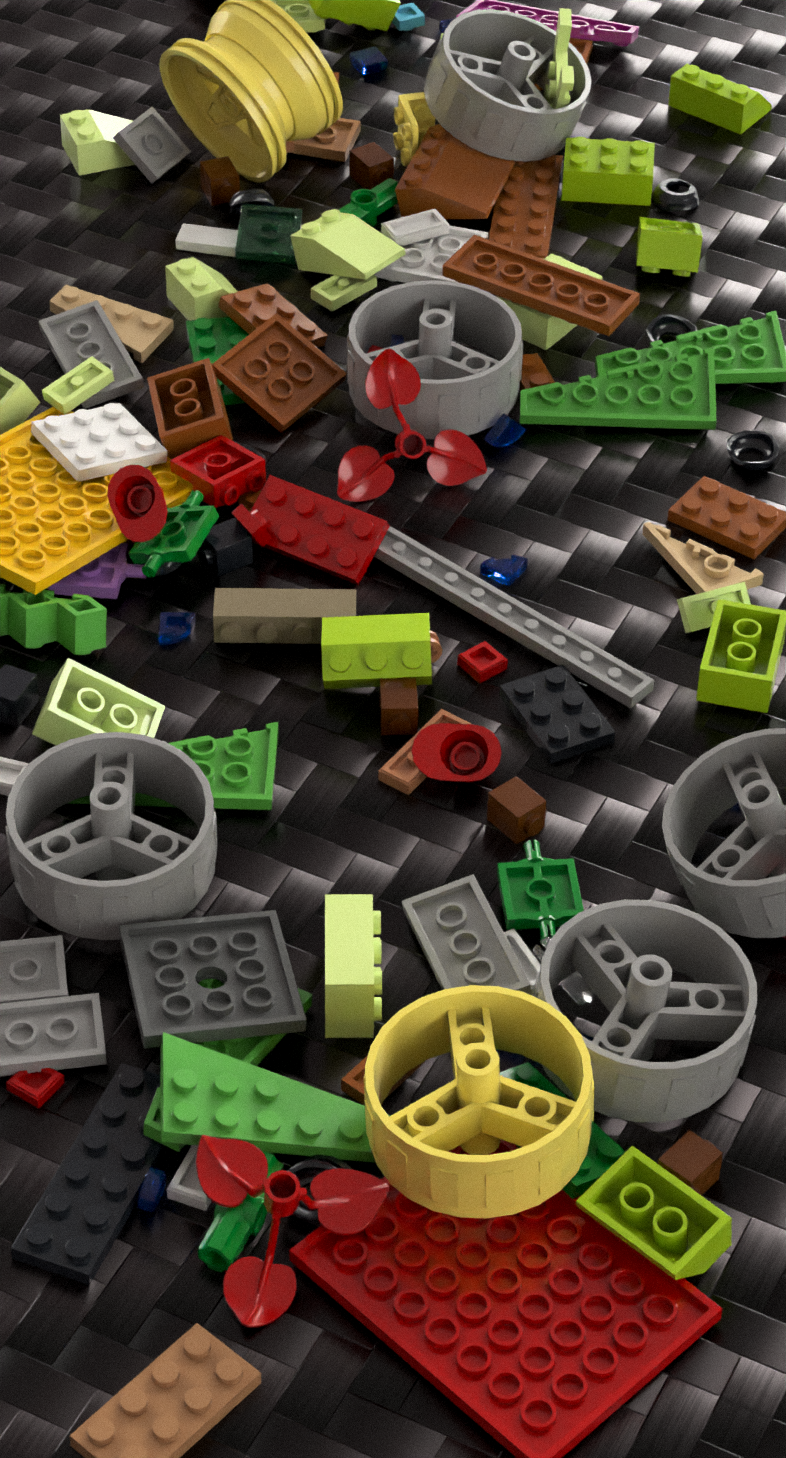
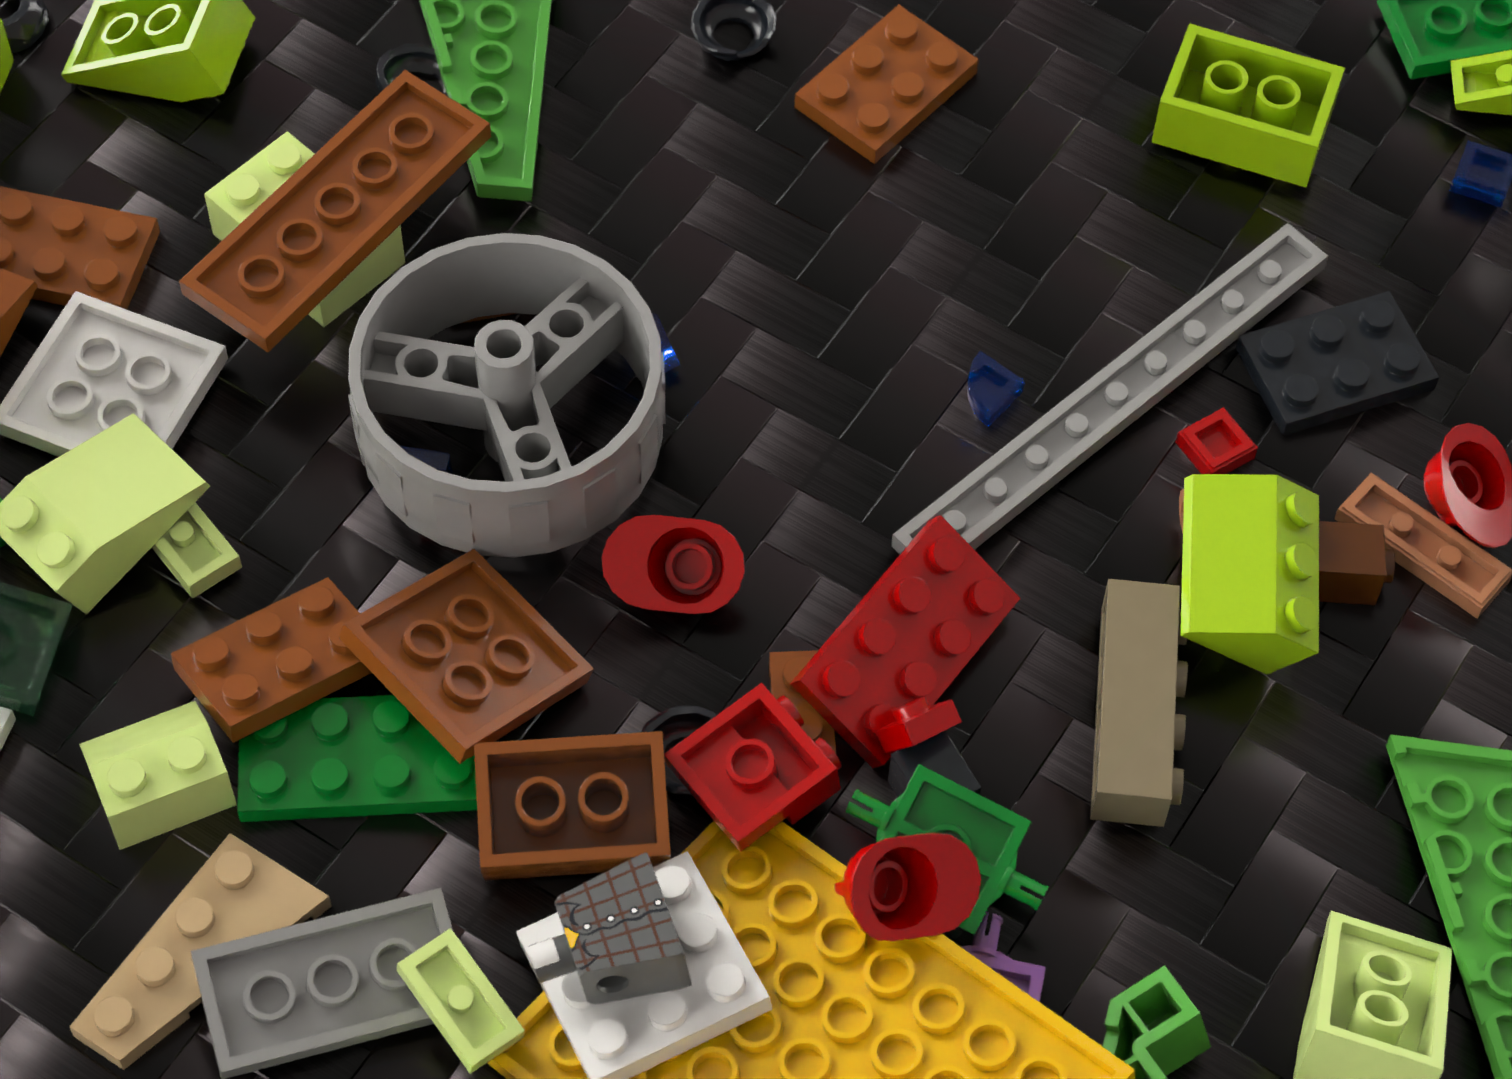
camera: 85 degrees left, 15 degrees up
clear blue tile [159,612,196,645] -> none
red plant [337,348,487,502] -> none
white tile [381,209,449,246] -> none
bright green wing [520,347,717,430] -> none
tan wing [643,522,763,594] -> none
yellowish green plate [677,582,751,633] -> none
none -> dark grey torso [528,852,692,1004]
none -> red piece [602,515,745,614]

